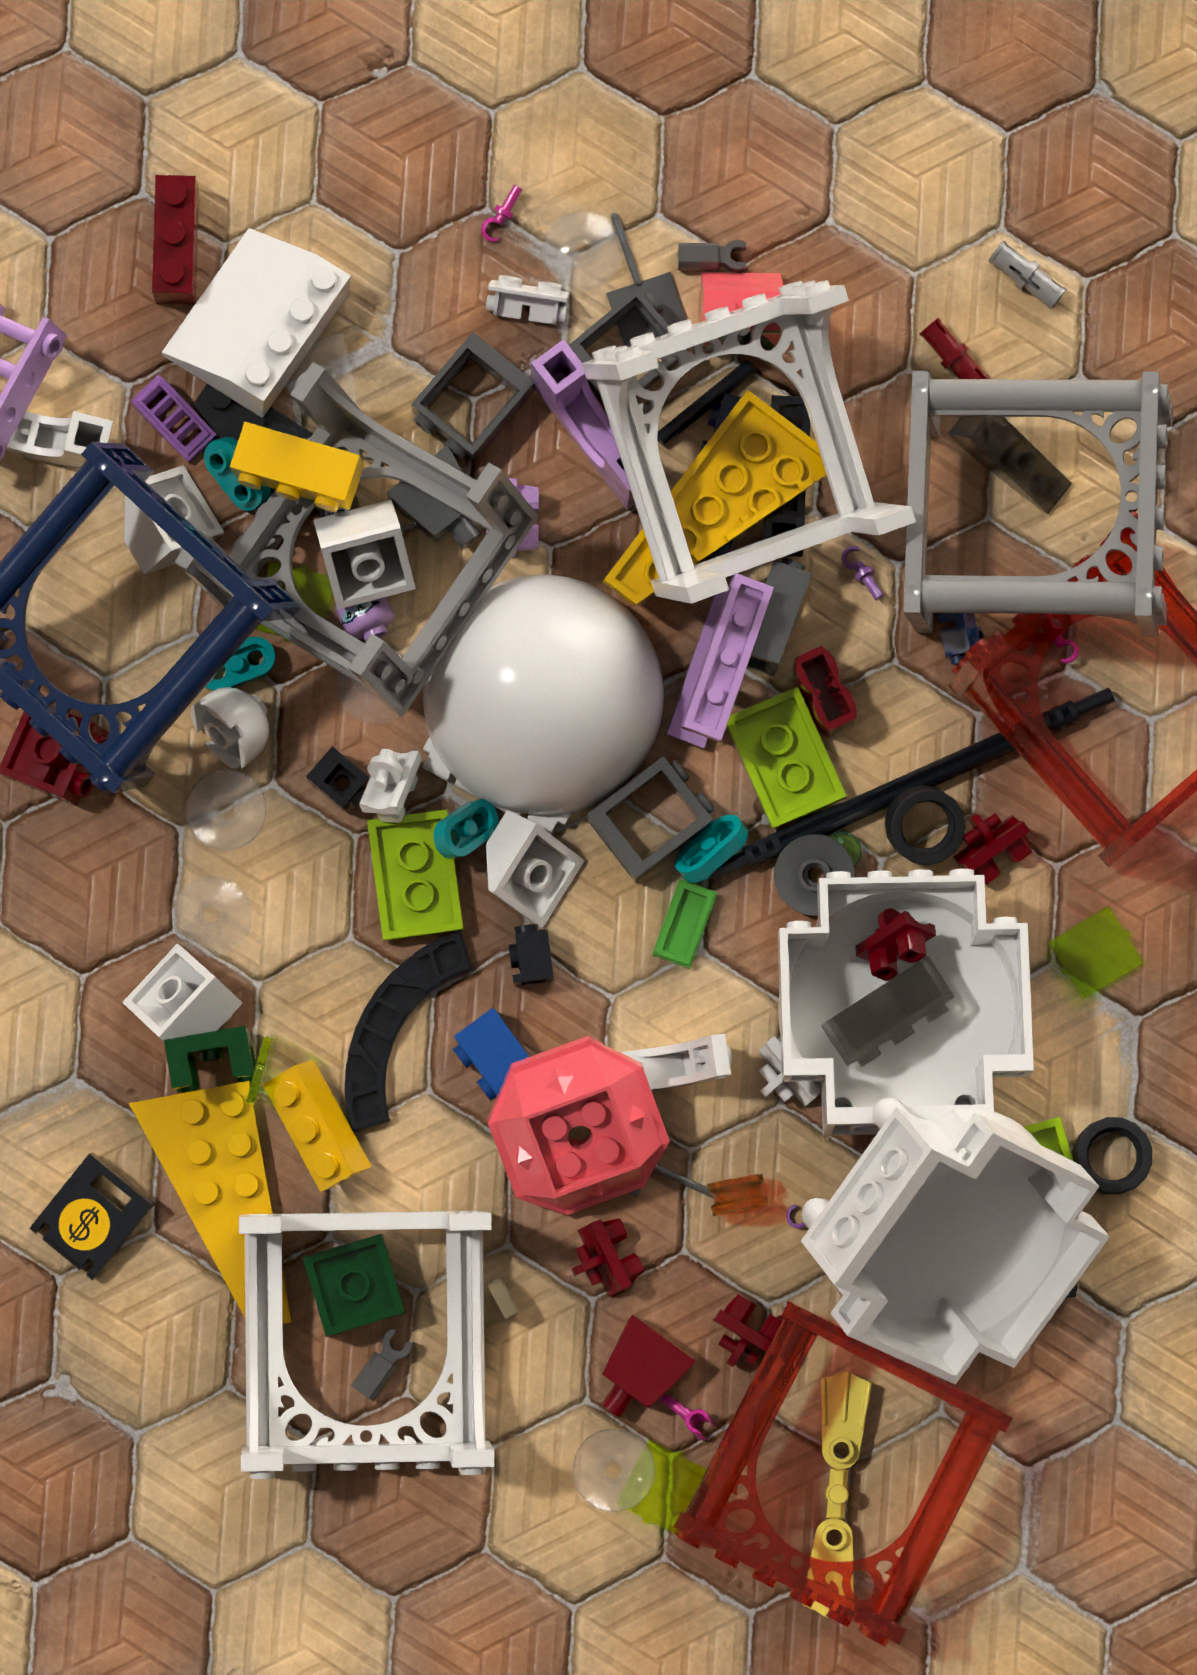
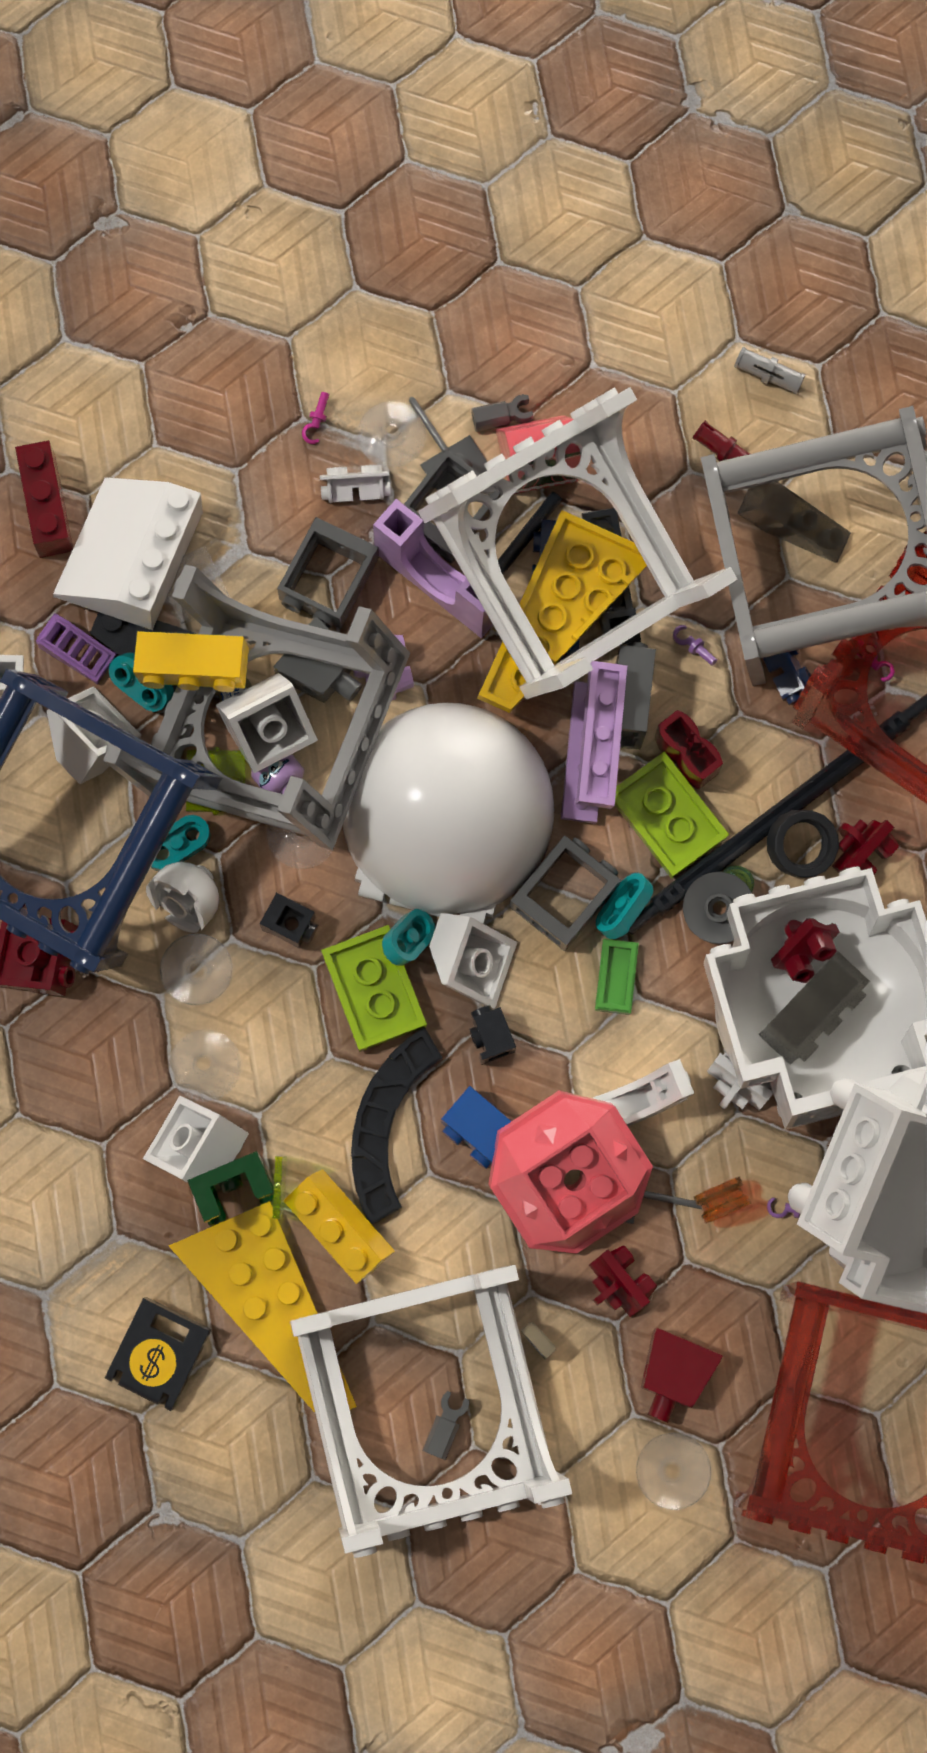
camera: 10 degrees left, 5 degrees down
dark green panel [302,1234,406,1337] -> none
white hips [359,749,422,823] -> none
clear neon green piece [616,1440,709,1535] -> none
dark pink hand [661,1393,716,1440] -> none
dark red hips [713,1294,789,1367] -> none
light yellow piece [802,1370,872,1618] -> none

